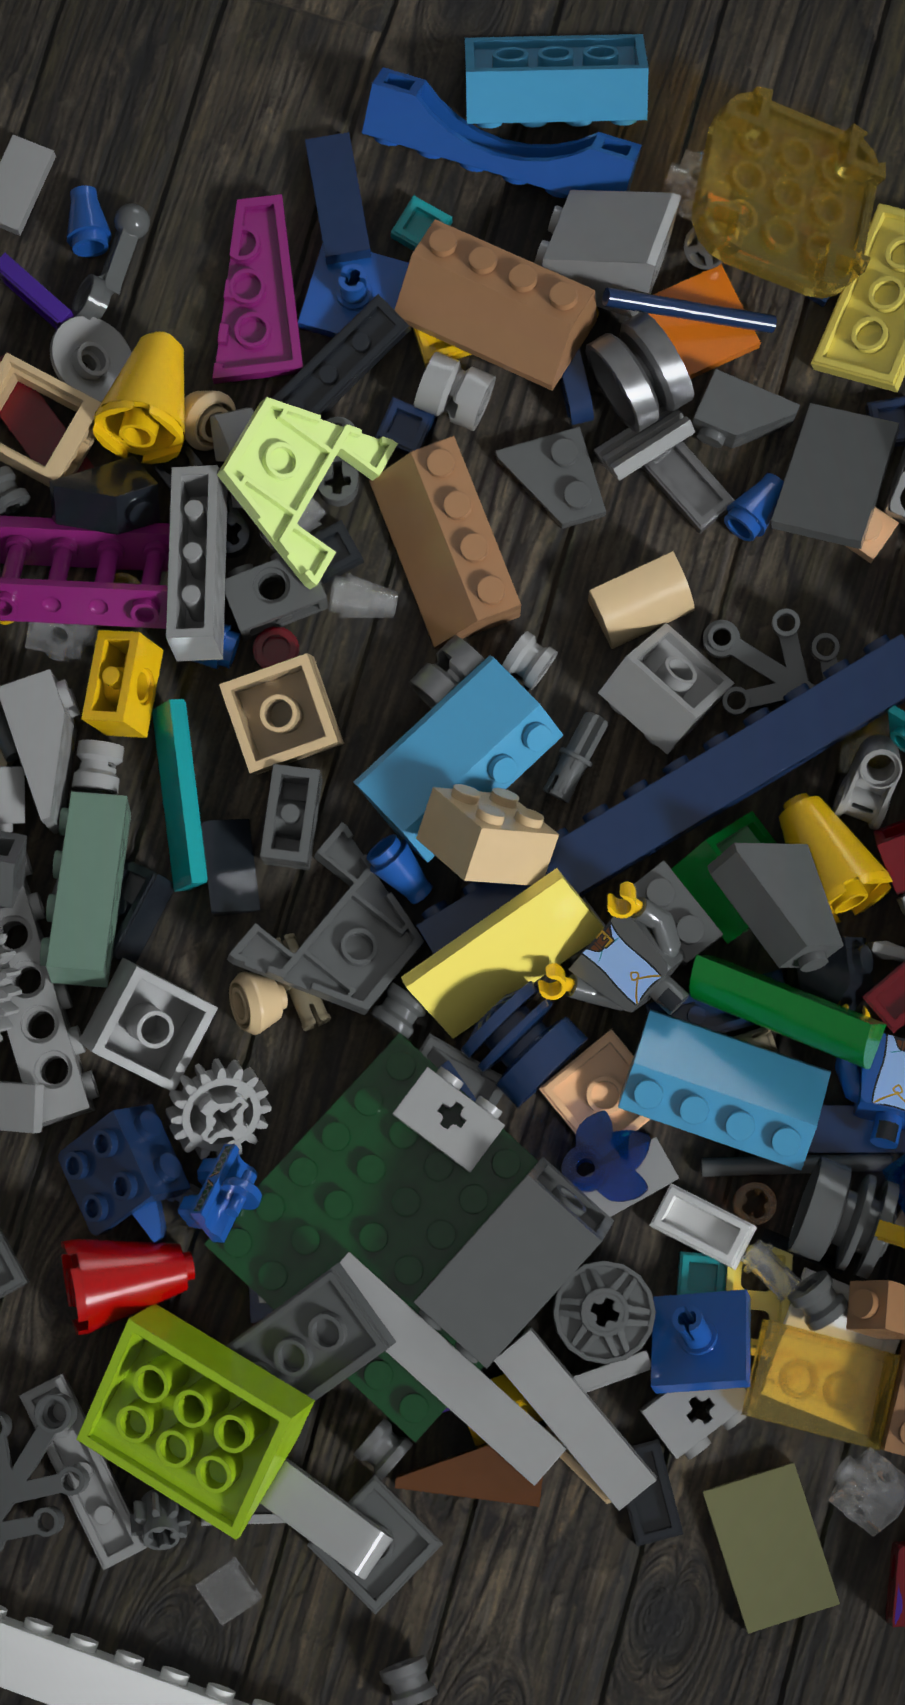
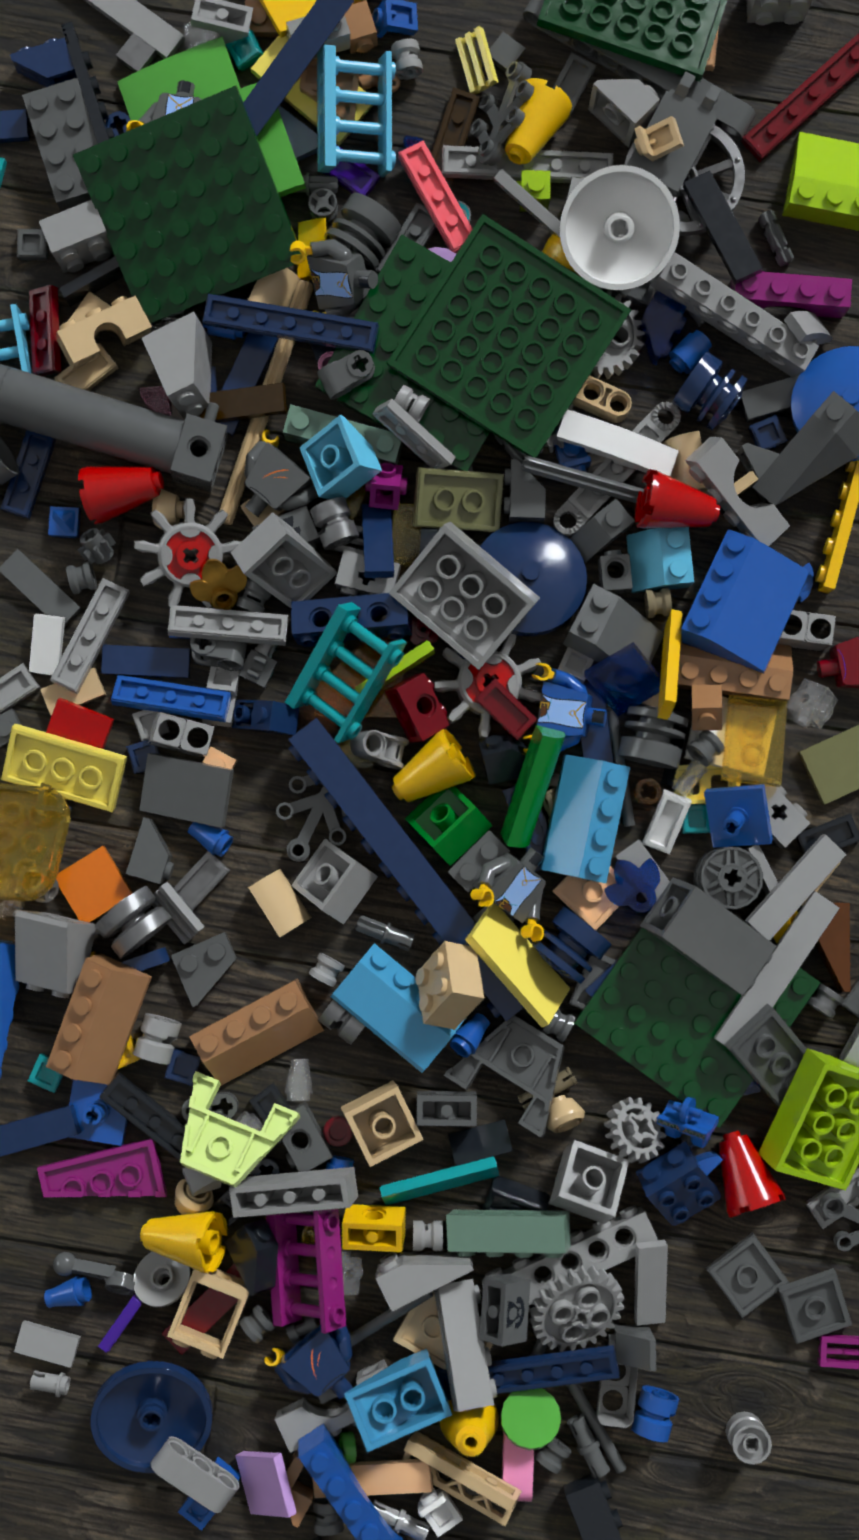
camera: 100 degrees left, 5 degrees up
light grey brick [393,1066,505,1173] -> none
dark blue bar [602,287,777,333] -> none
dark grey slope [707,843,844,972] -> none

